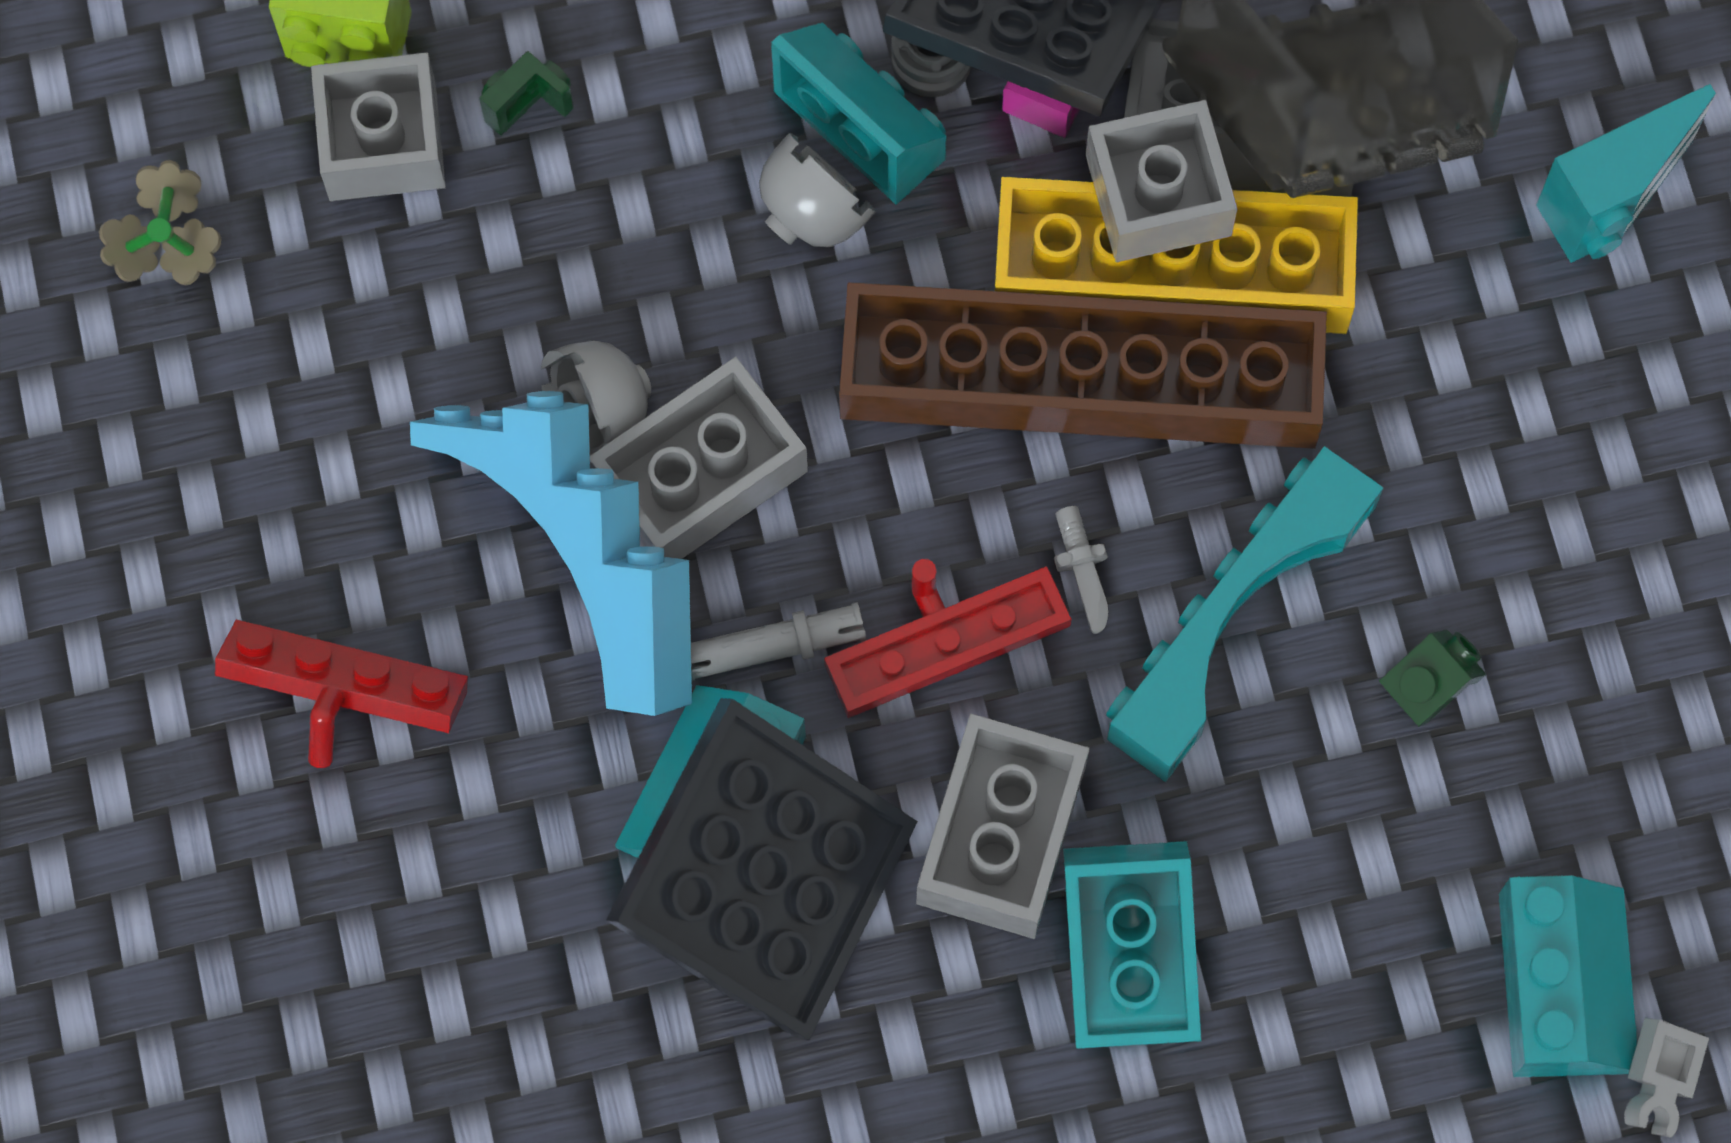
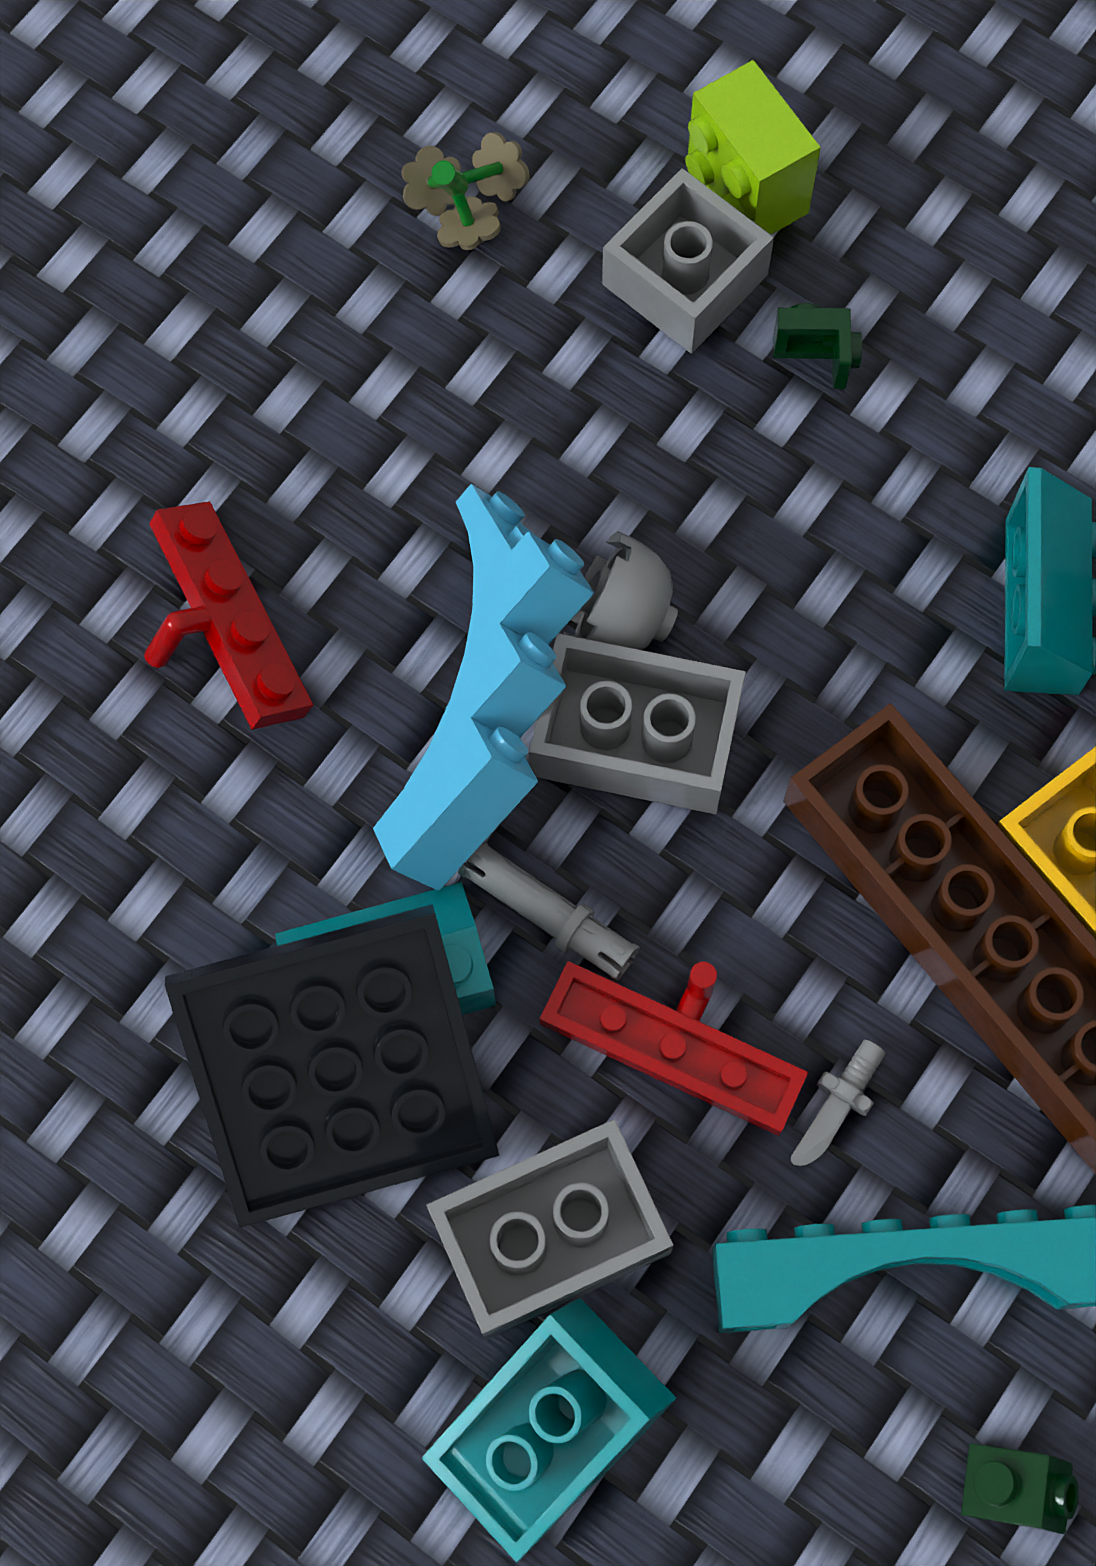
camera: 50 degrees right, 0 degrees up
light grey cylinder [759,133,876,247] -> none

